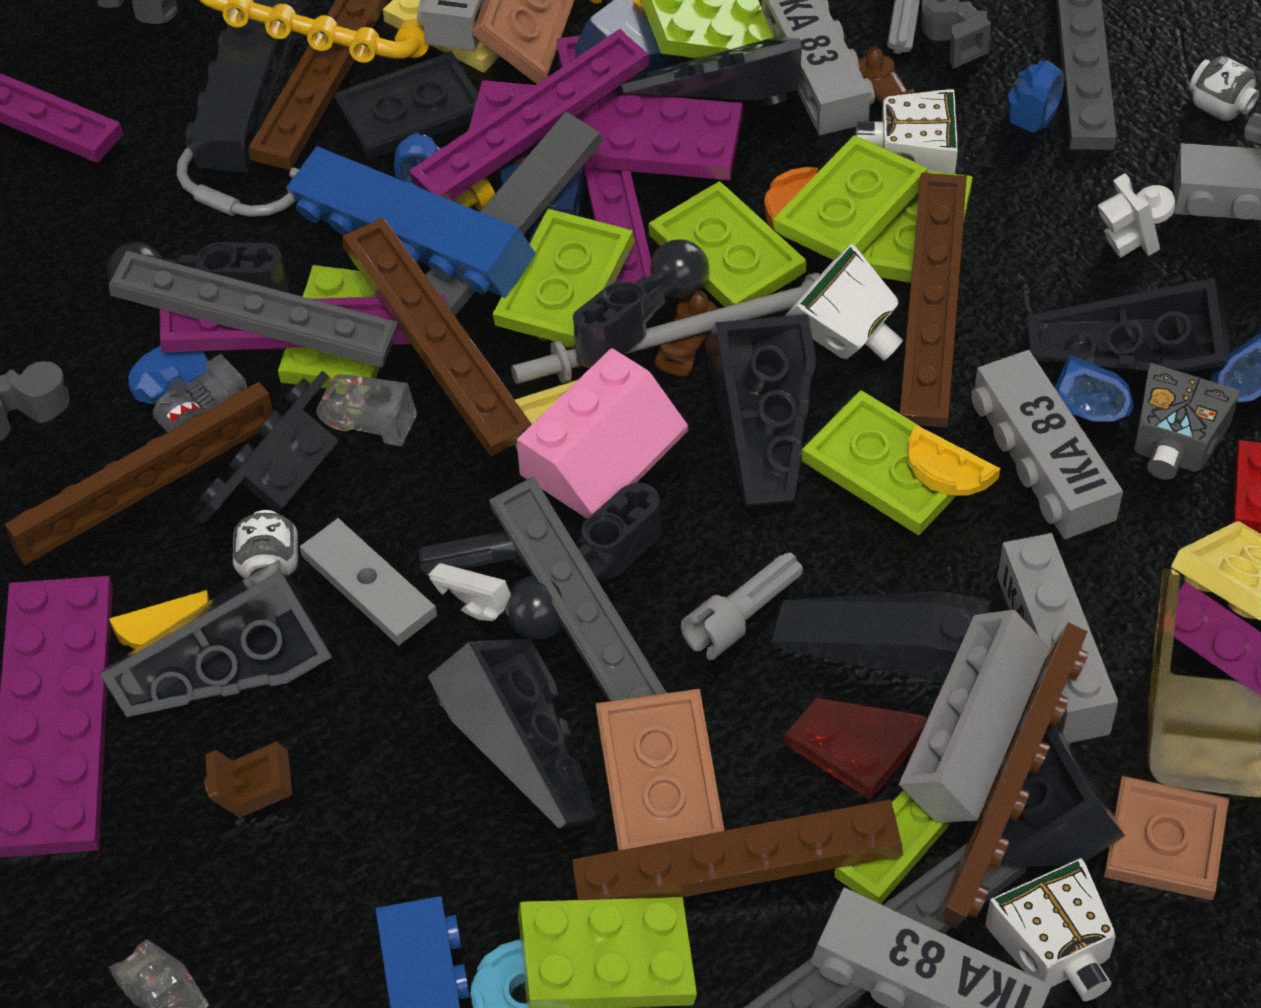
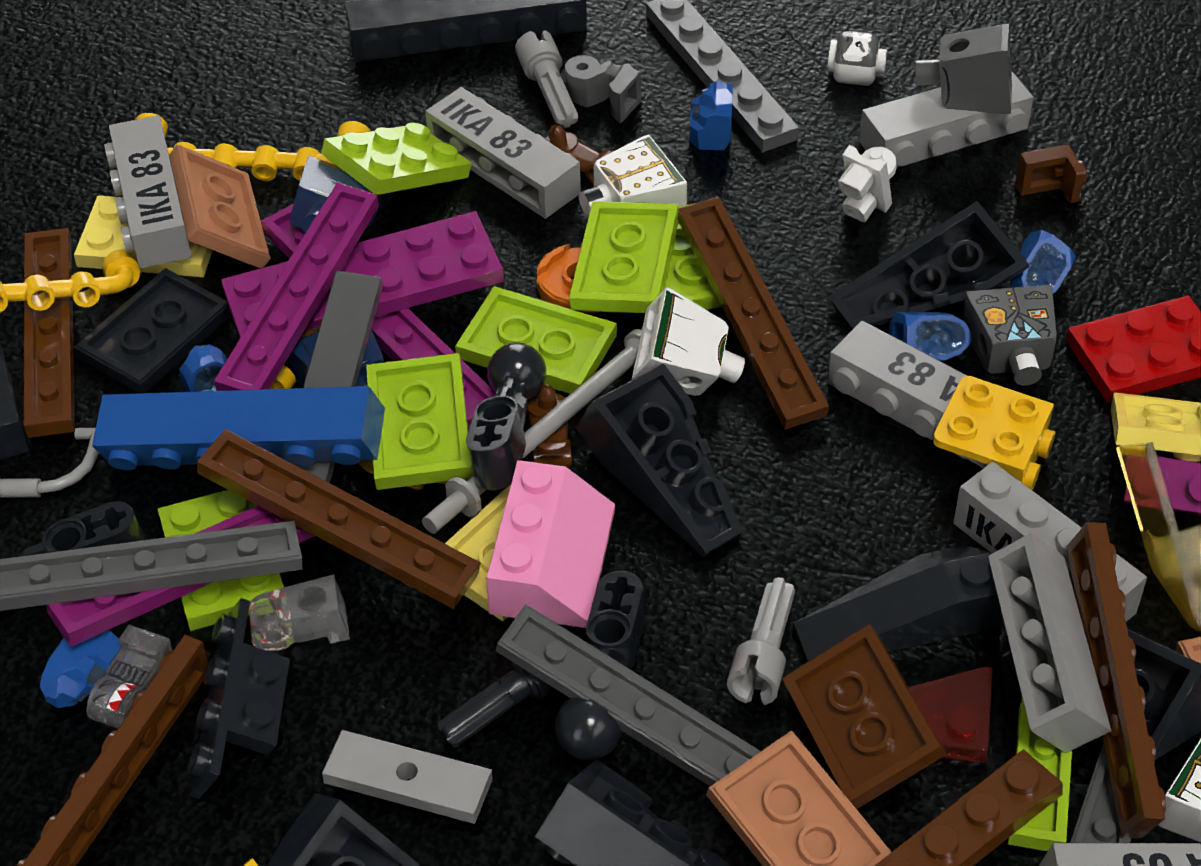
camera: 30 degrees left, 5 degrees down
head [233,510,298,578] -> none
white tile [428,563,511,621] -> none
black wedge [613,36,802,106] -> none
lime plate [801,390,957,536] -> none
yellow tile [908,425,1000,495] -> none
none -> reddish brown plate [782,624,947,809]
none -> yellow bracket [933,376,1056,490]

